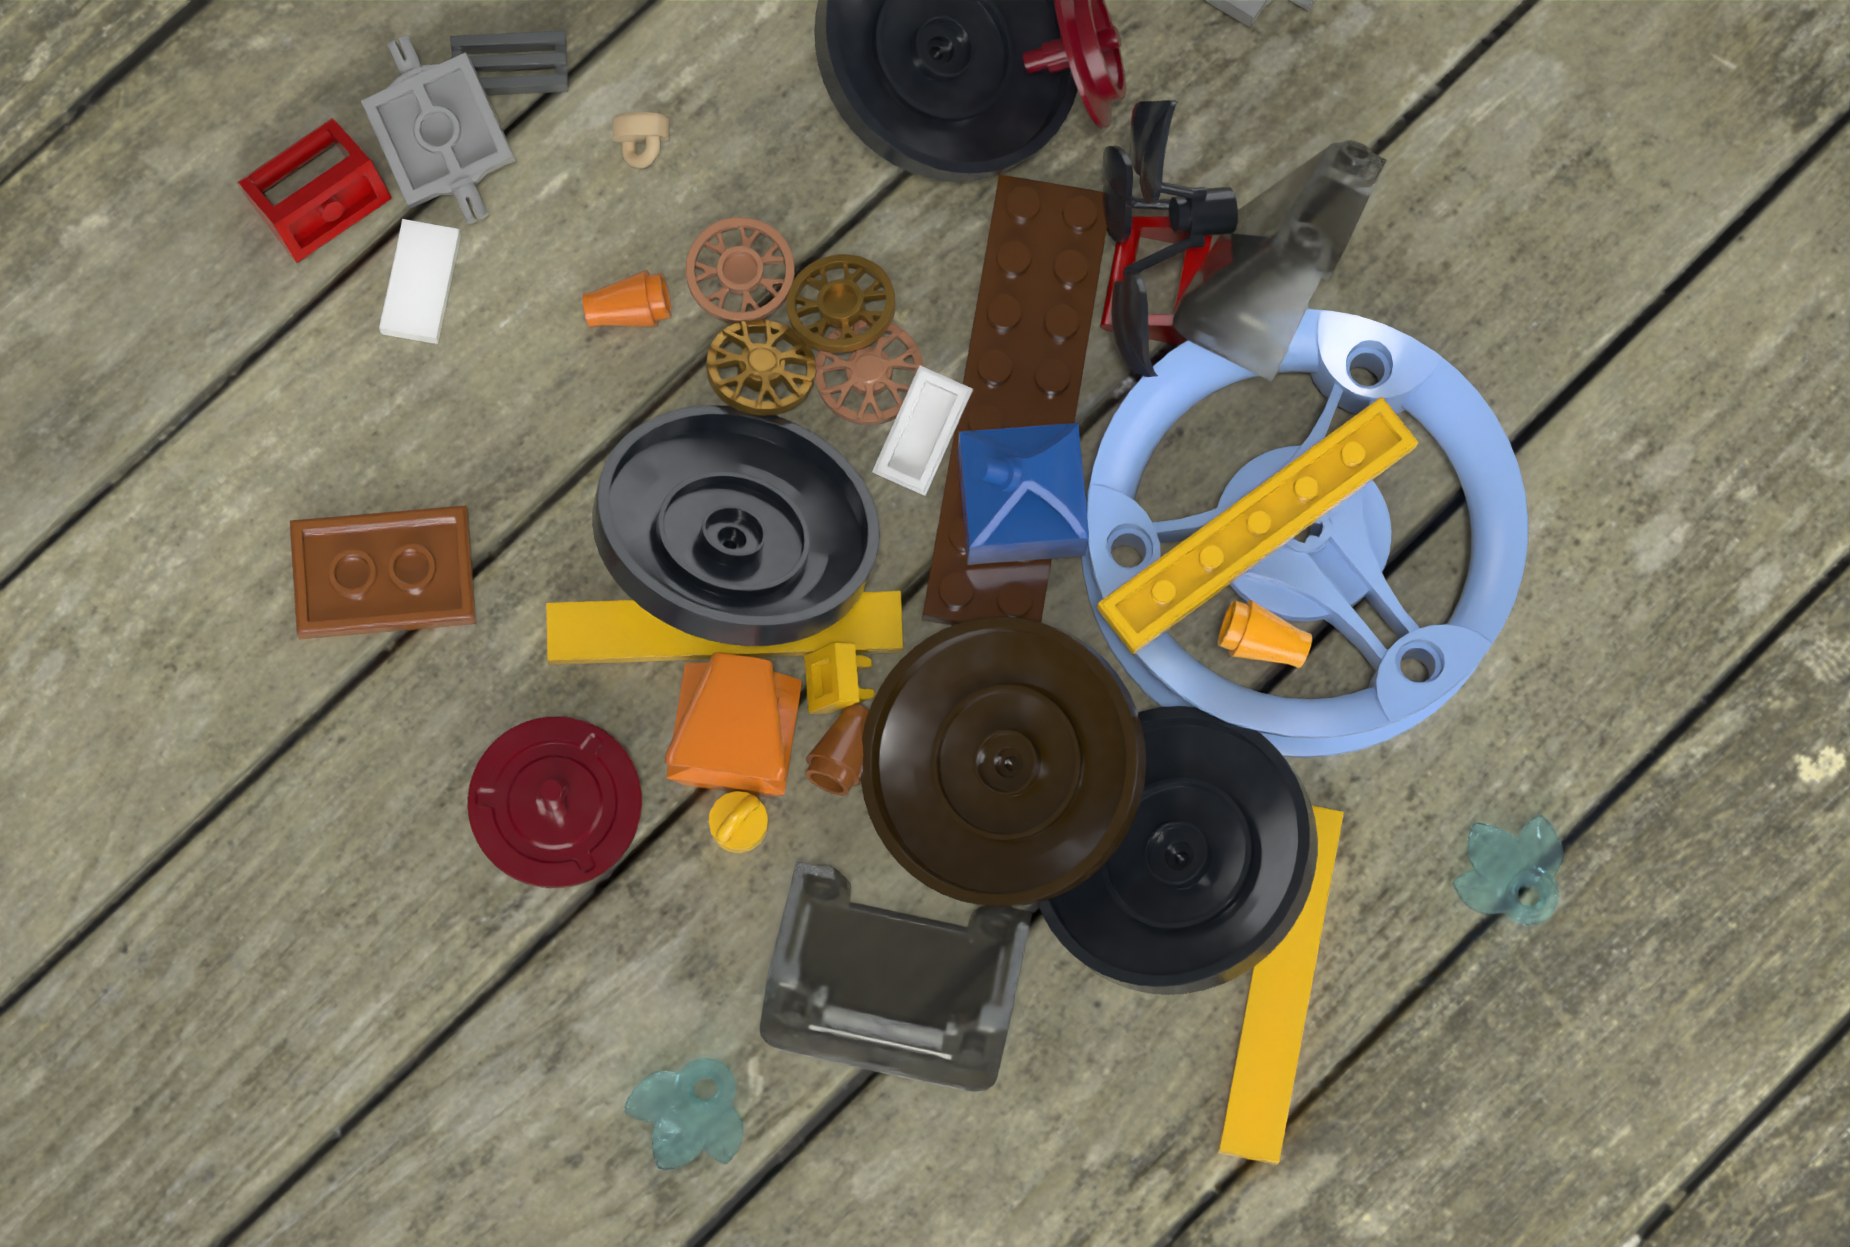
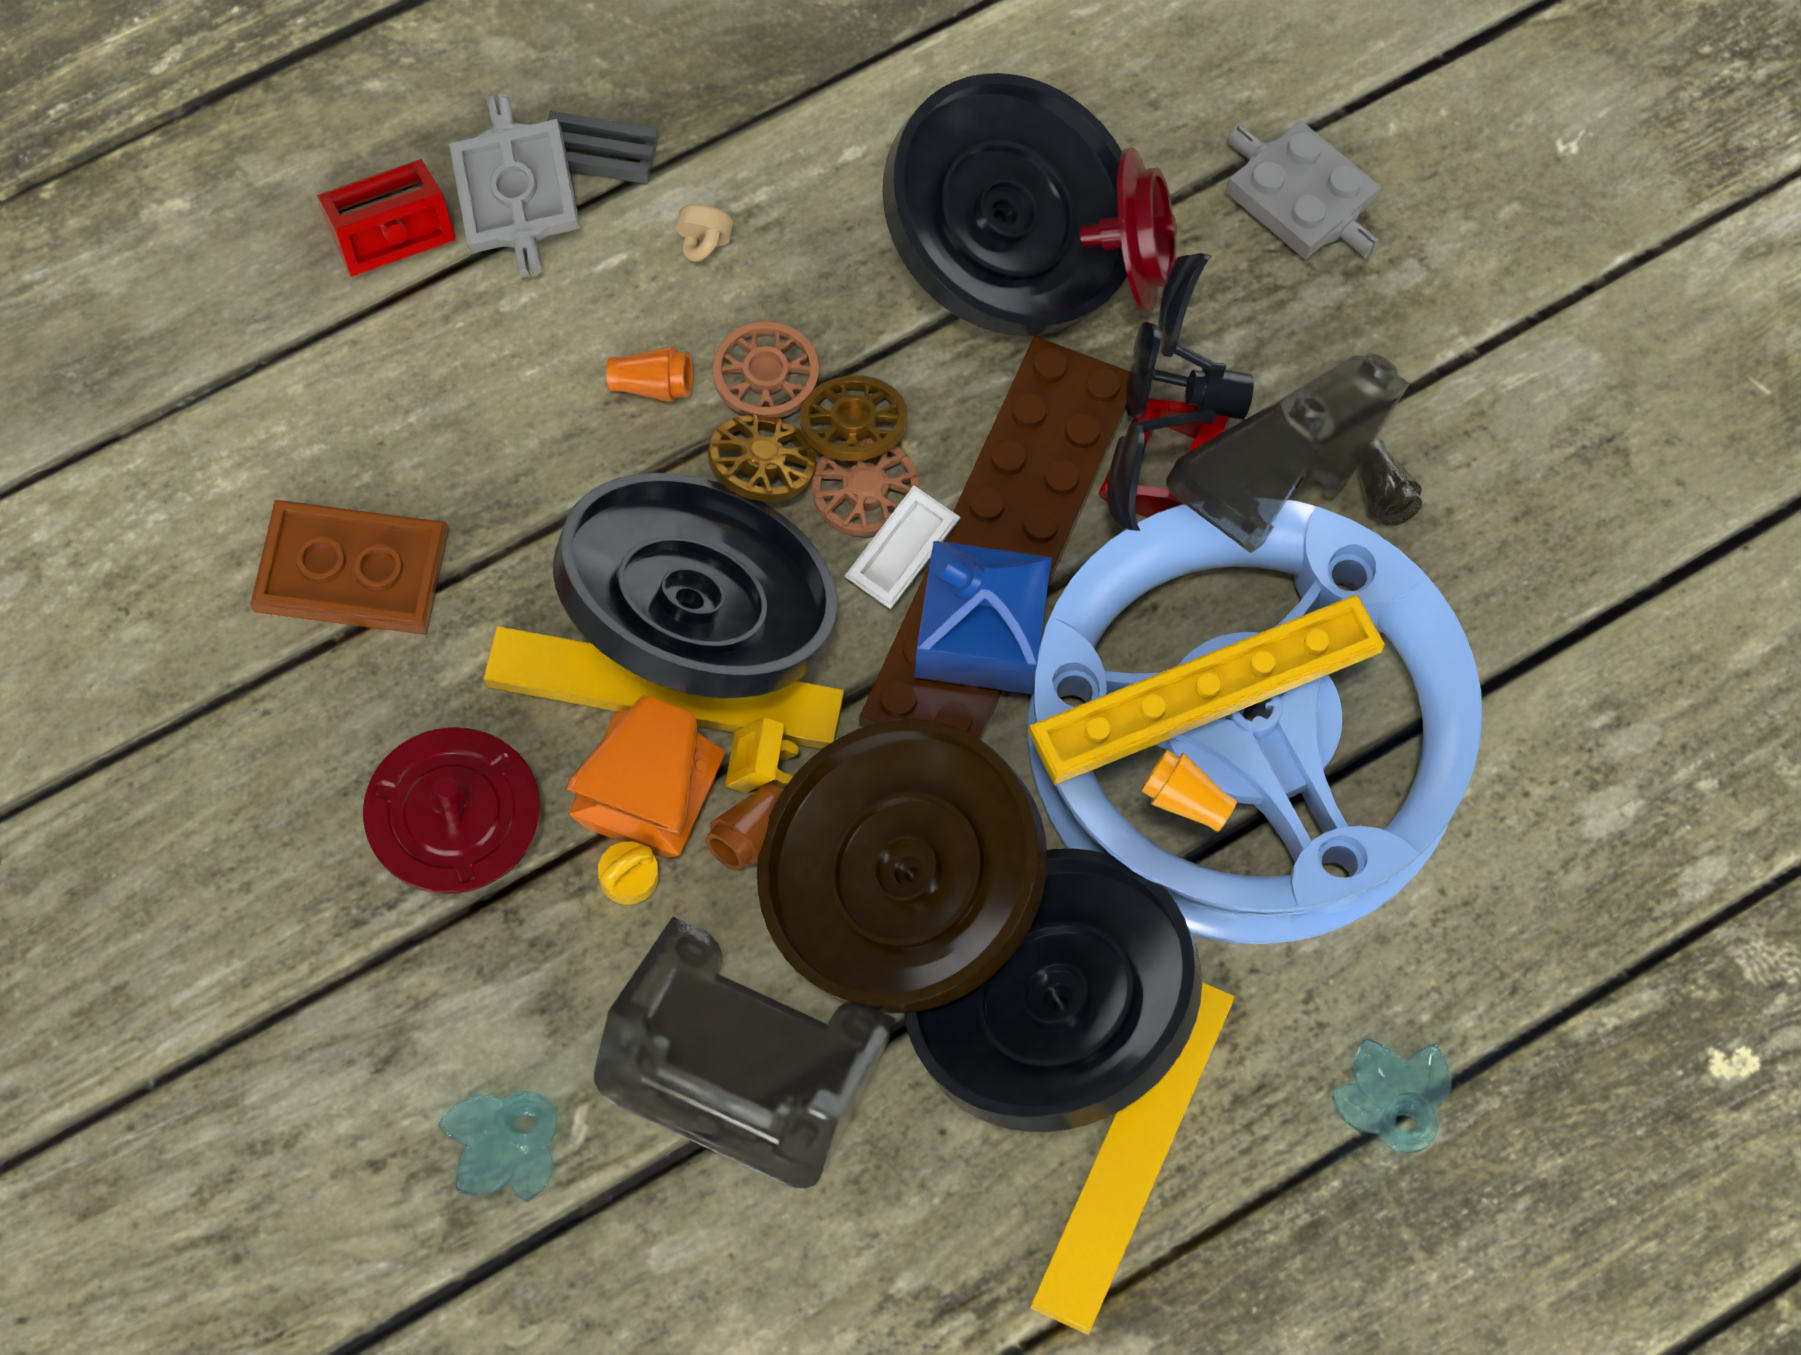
camera: 15 degrees right, 10 degrees down
white tile [379,219,461,344] -> none
none -> clear smoke cone [1353,439,1422,526]

